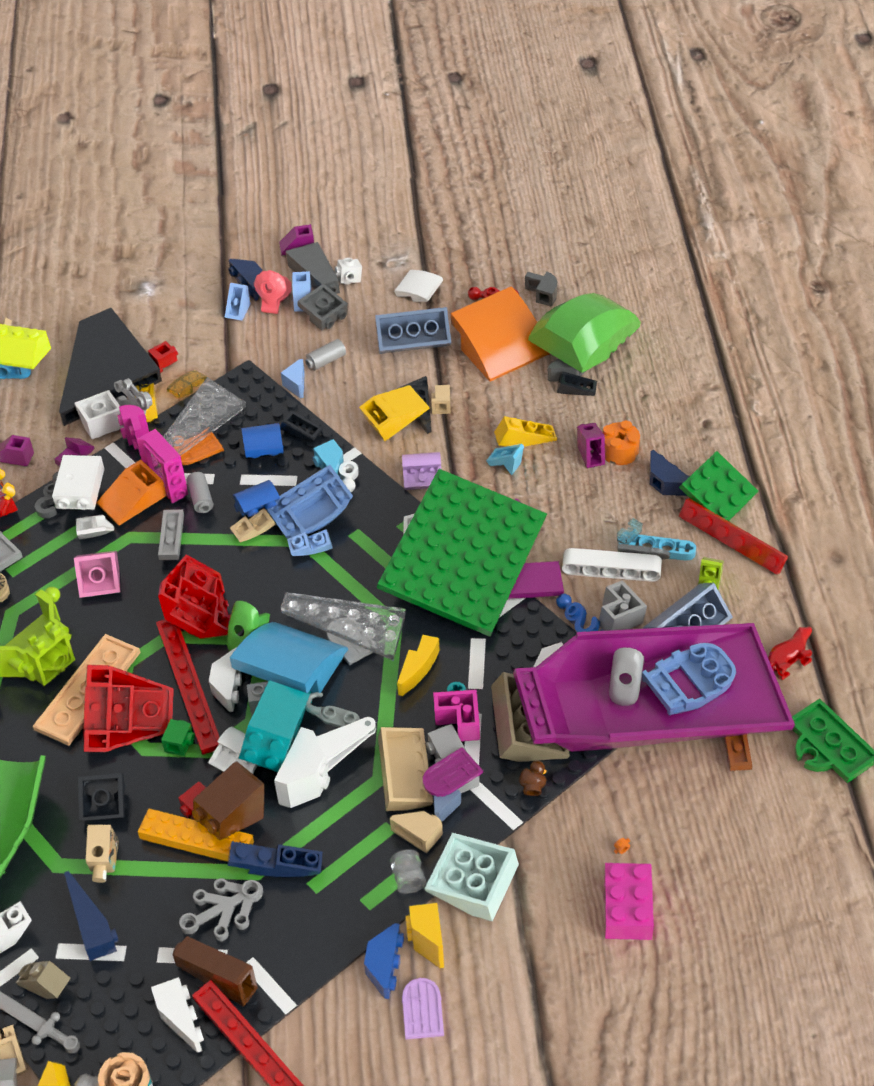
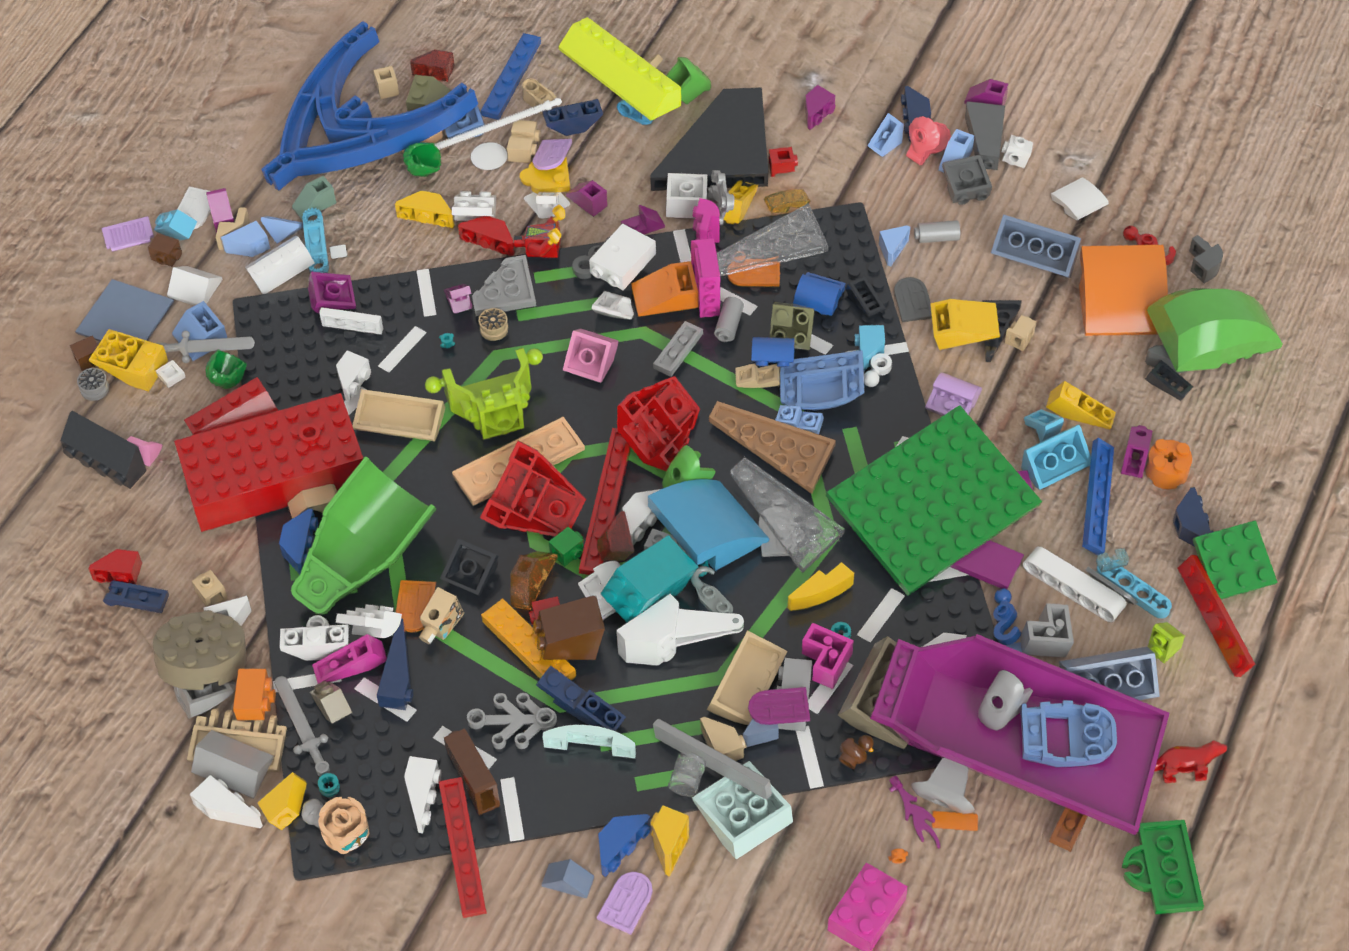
camera: 30 degrees right, 5 degrees up
none -> dark pink slope [312,634,387,684]
none -> teal bush [318,773,340,797]
none -> white brick [336,605,402,638]
none -> orange window [395,580,436,632]
none -> clear orange slope [510,551,558,610]
none -> sand blue slope [541,859,594,899]
none -> light aqua slope [543,725,636,758]
none -> clear red slope [597,511,634,561]
none -> light grey tile [653,719,772,800]
none -> bright green piece [666,57,711,104]
none -> medium nougat wing [709,401,836,493]
none -> olive slope [770,302,814,350]
none -> magenta slope [805,85,836,130]
none -> magenta piece [889,776,940,849]
none -> dark grey window [894,277,932,322]
none -> light grey piece [911,758,975,814]
none -> orange sticker [932,811,978,831]
none -> medium azure slope [1021,425,1091,490]
none -> blue plate [1082,438,1114,556]

